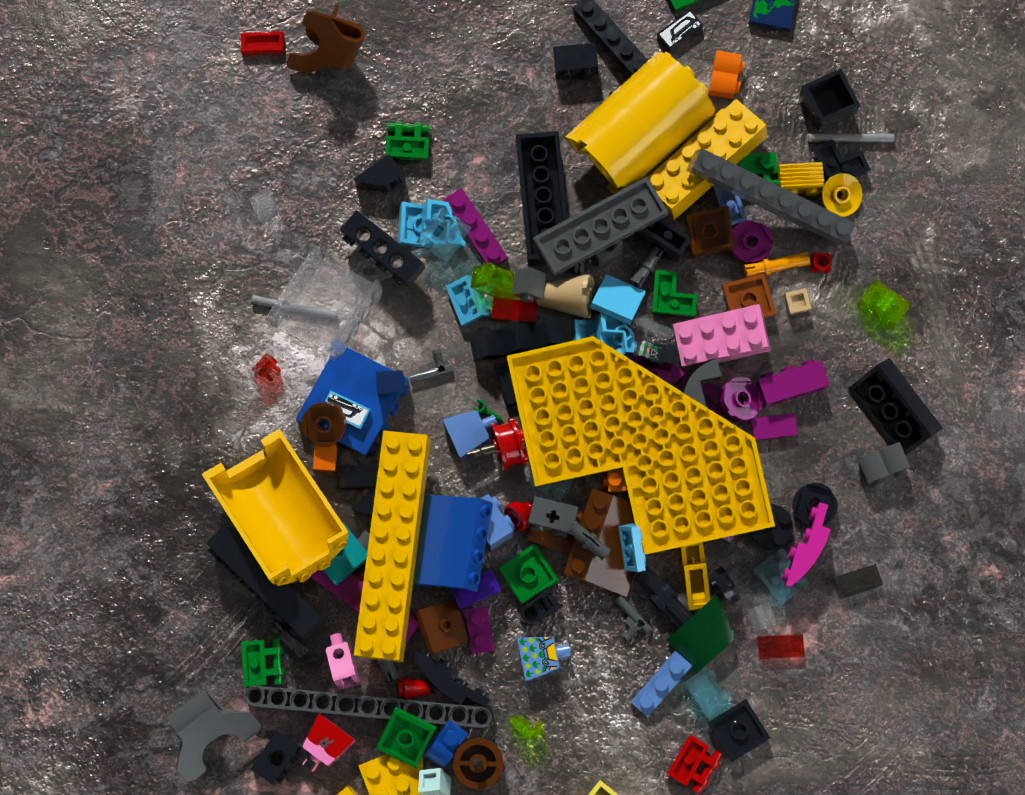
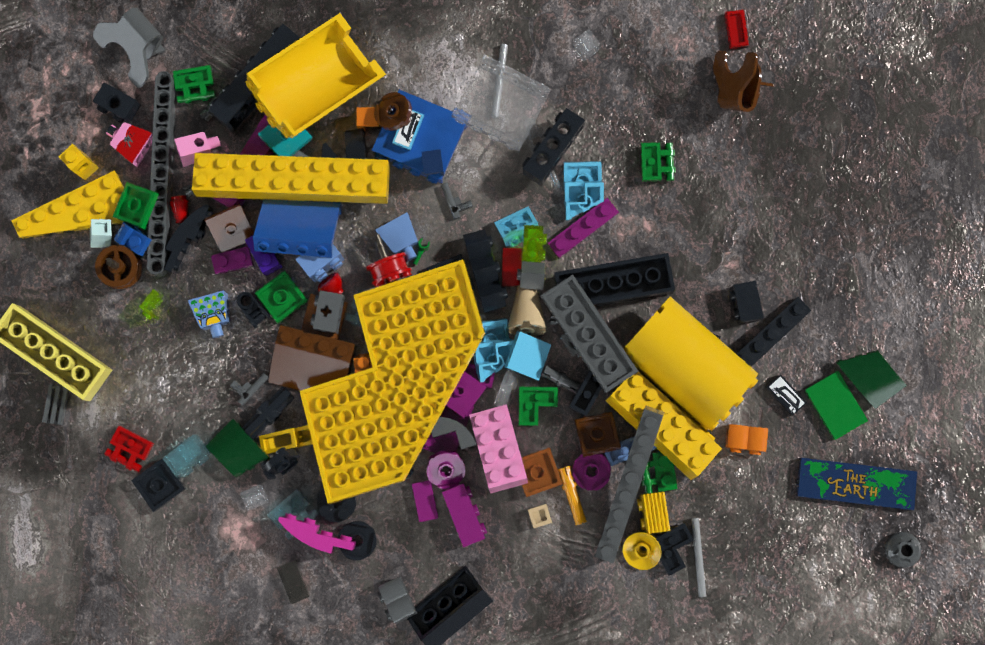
camera: 85 degrees right, 5 degrees up
clear red tile [252,353,281,381] -> none
black slope [354,154,405,192] -> none
clear light blue plate [417,207,472,264] -> none
dark grey pin [567,521,611,561] -> none
medium azure bracket [618,523,646,572] -> none
medium blue plate [631,651,692,717] -> none
black leg [632,340,677,372] -> none
clear red tile [757,634,805,660] -> none
black piece [799,68,860,131] -> none
red plate [810,252,832,274] -> none
clear neon green brick [857,279,912,330] -> none

